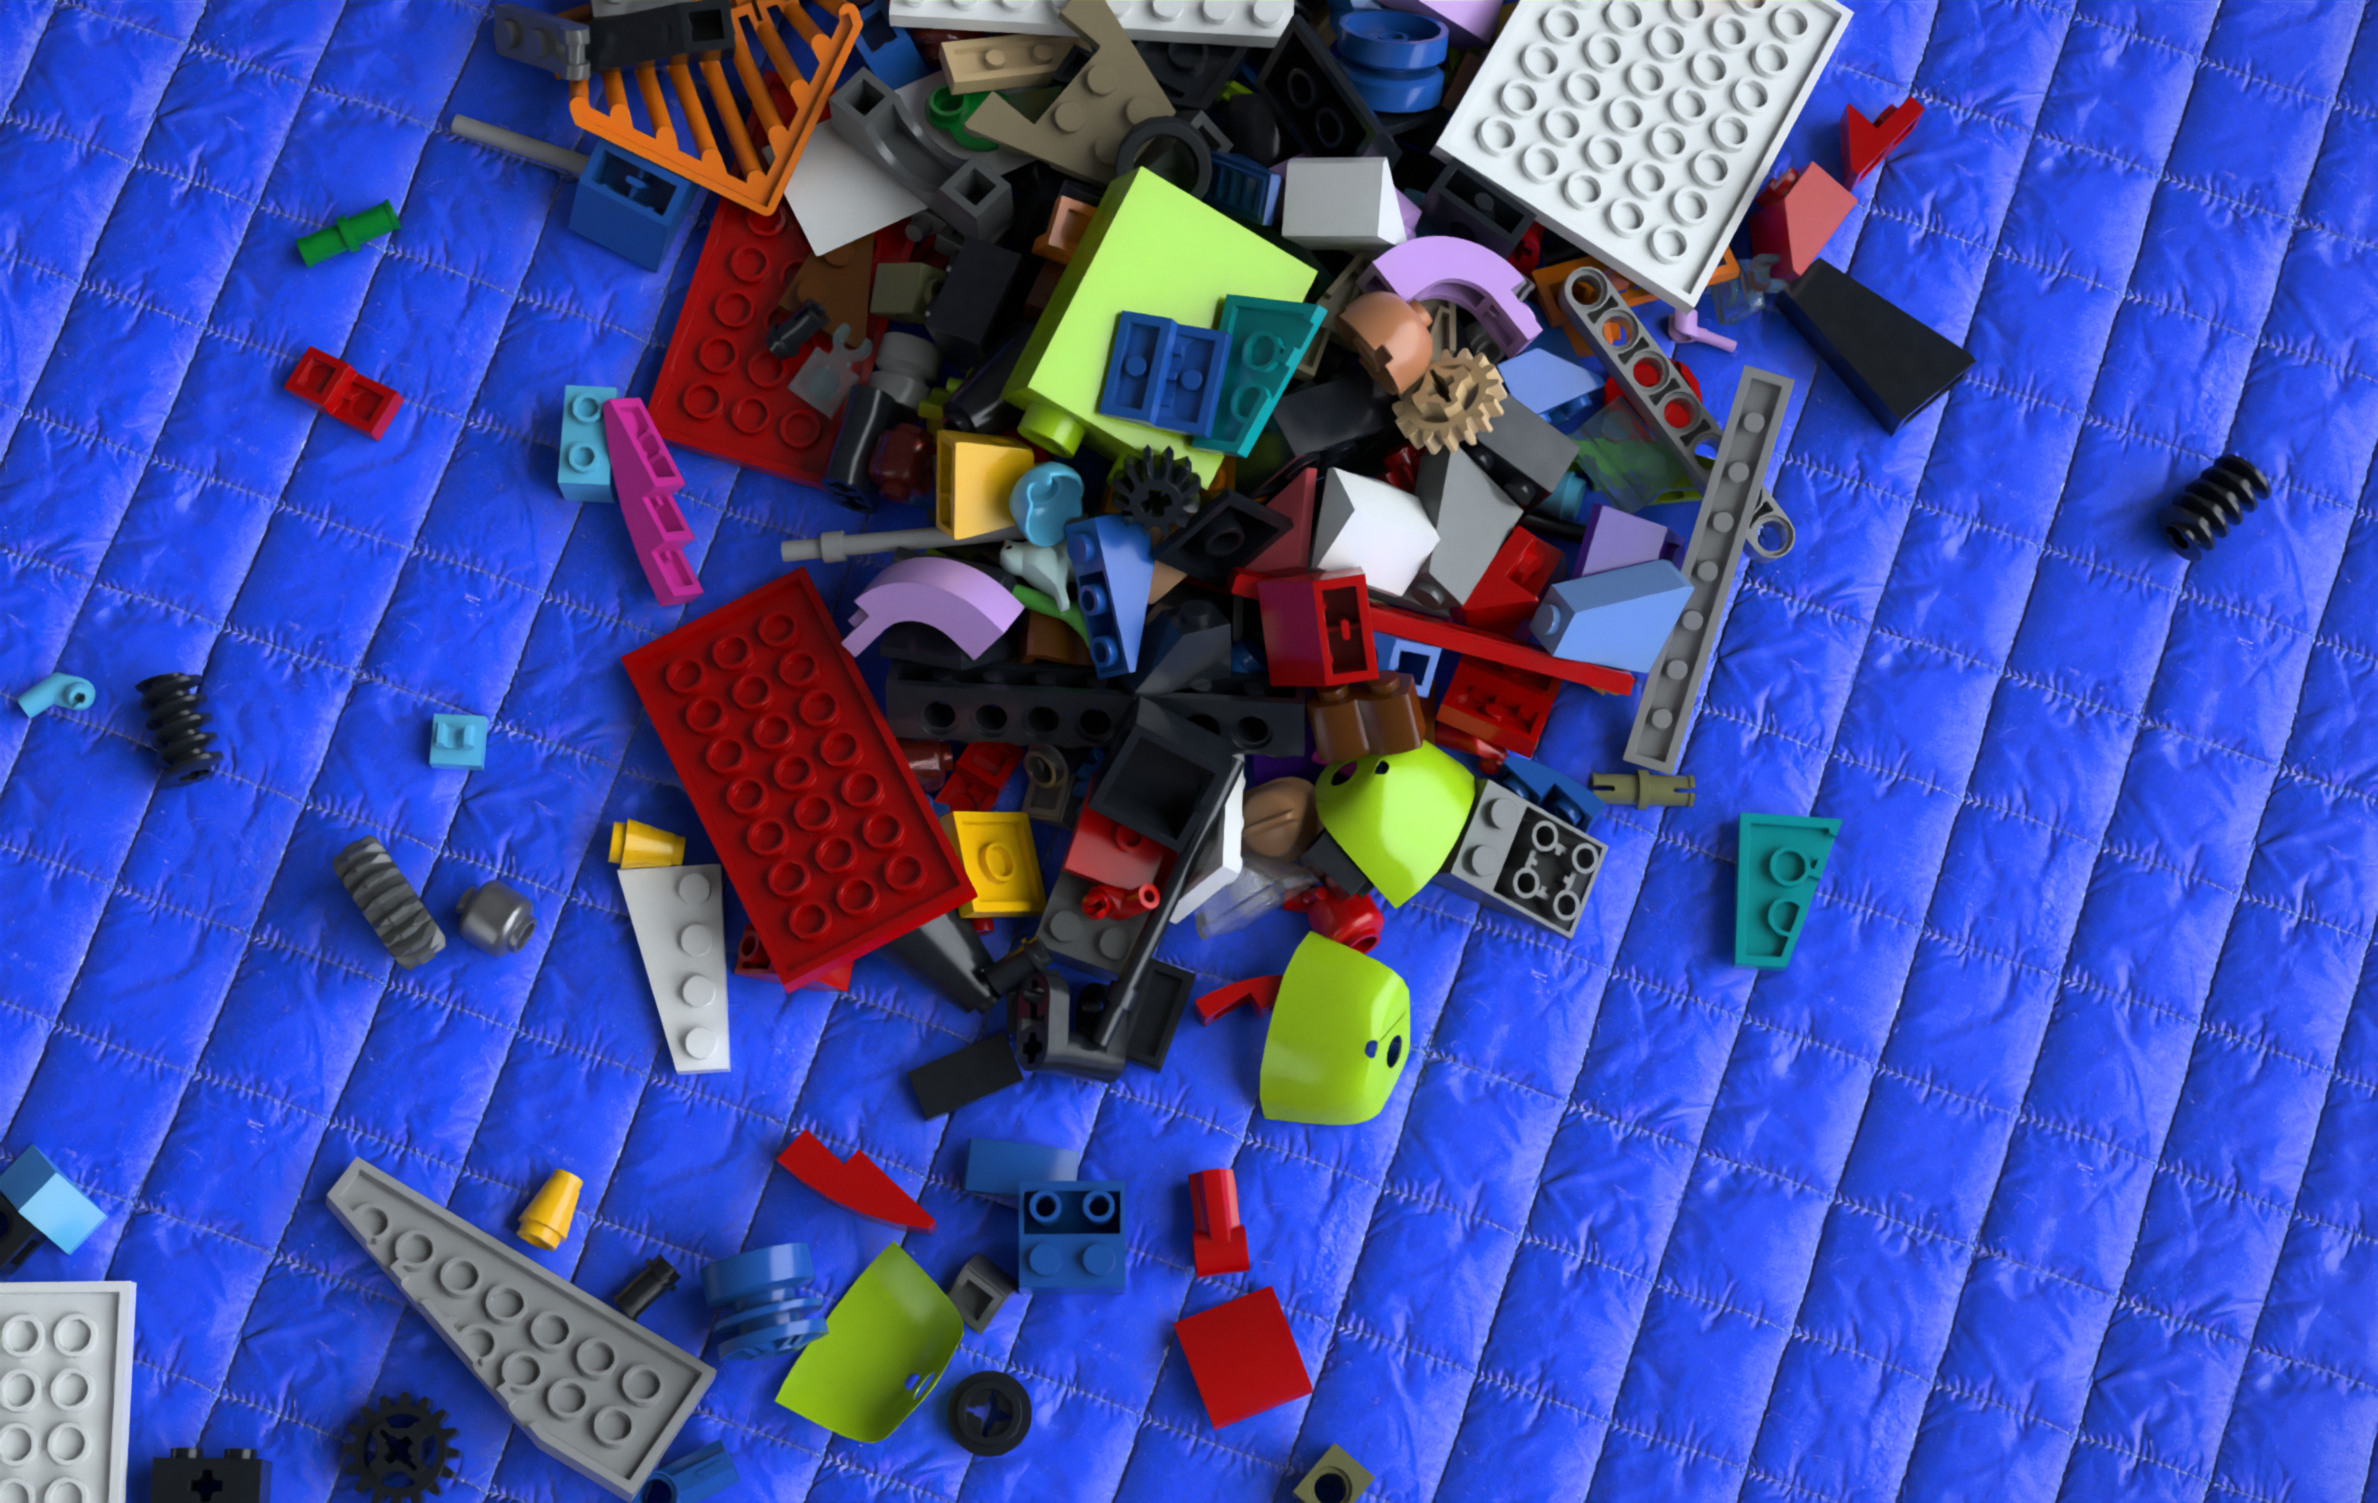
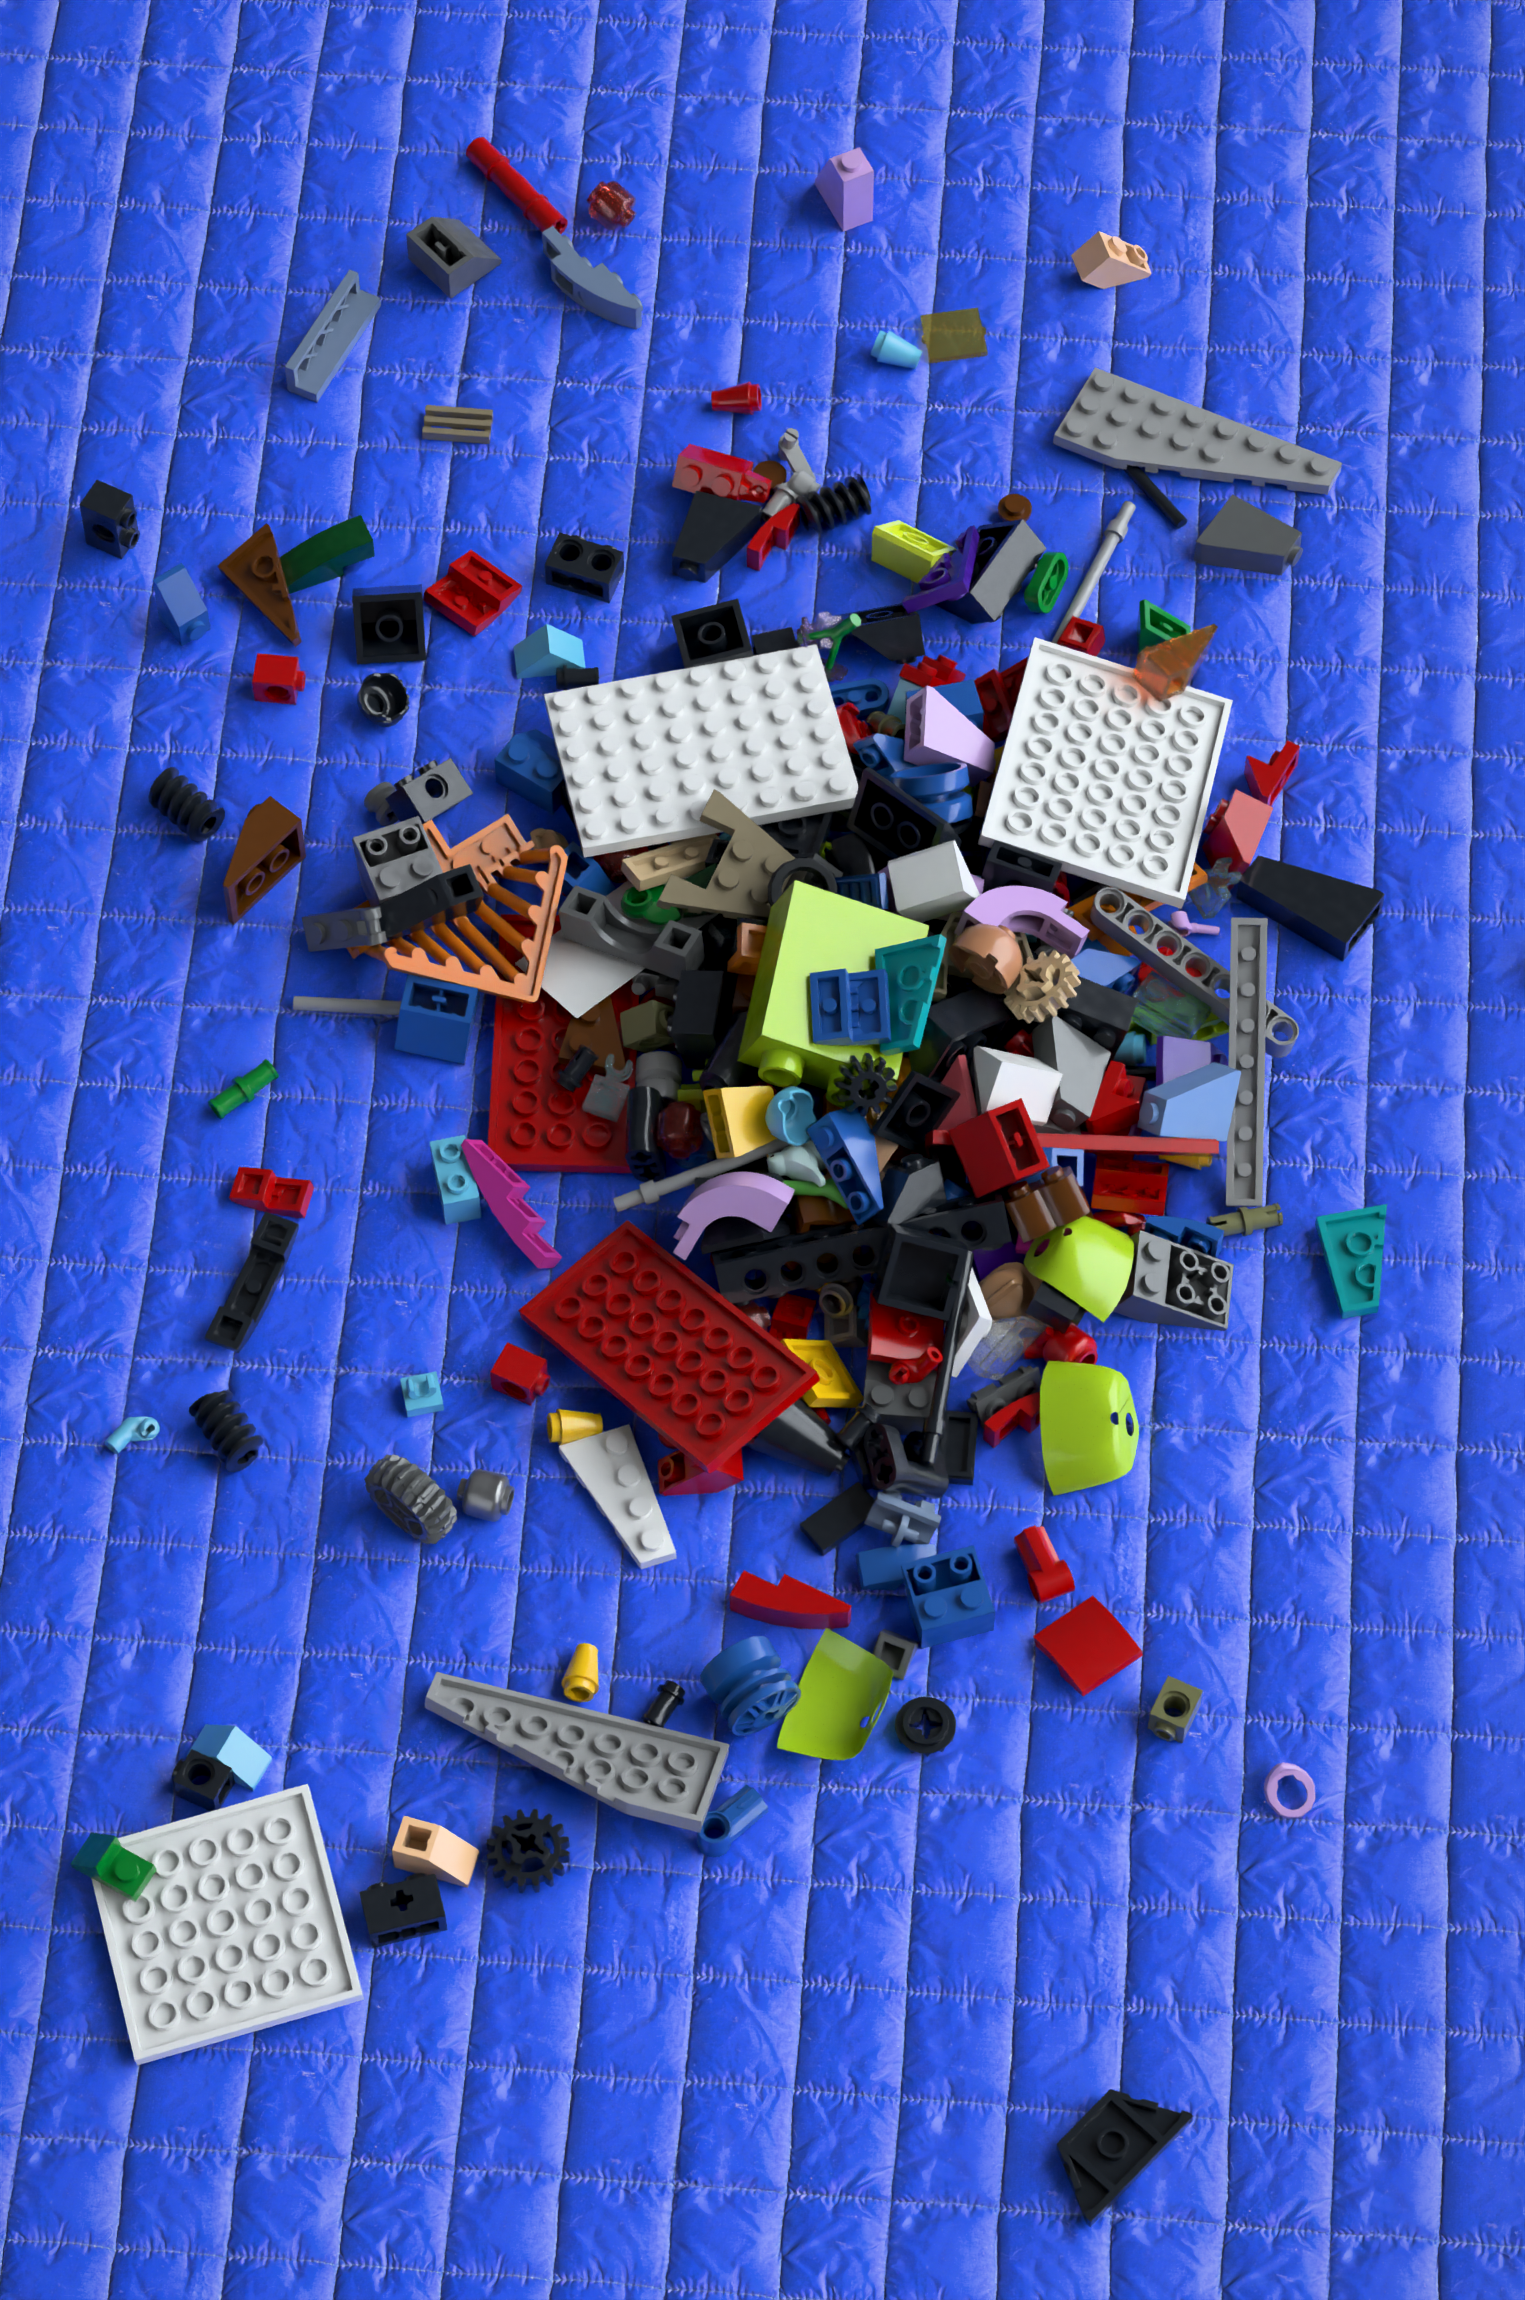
camera: 10 degrees left, 15 degrees down
none -> black slope [204,1211,299,1353]
none -> light nougat slope [392,1816,480,1888]
none -> red brick [490,1342,551,1406]
none -> sand blue hips [864,1490,941,1548]
none -> dark grey hinge [966,1365,1042,1429]

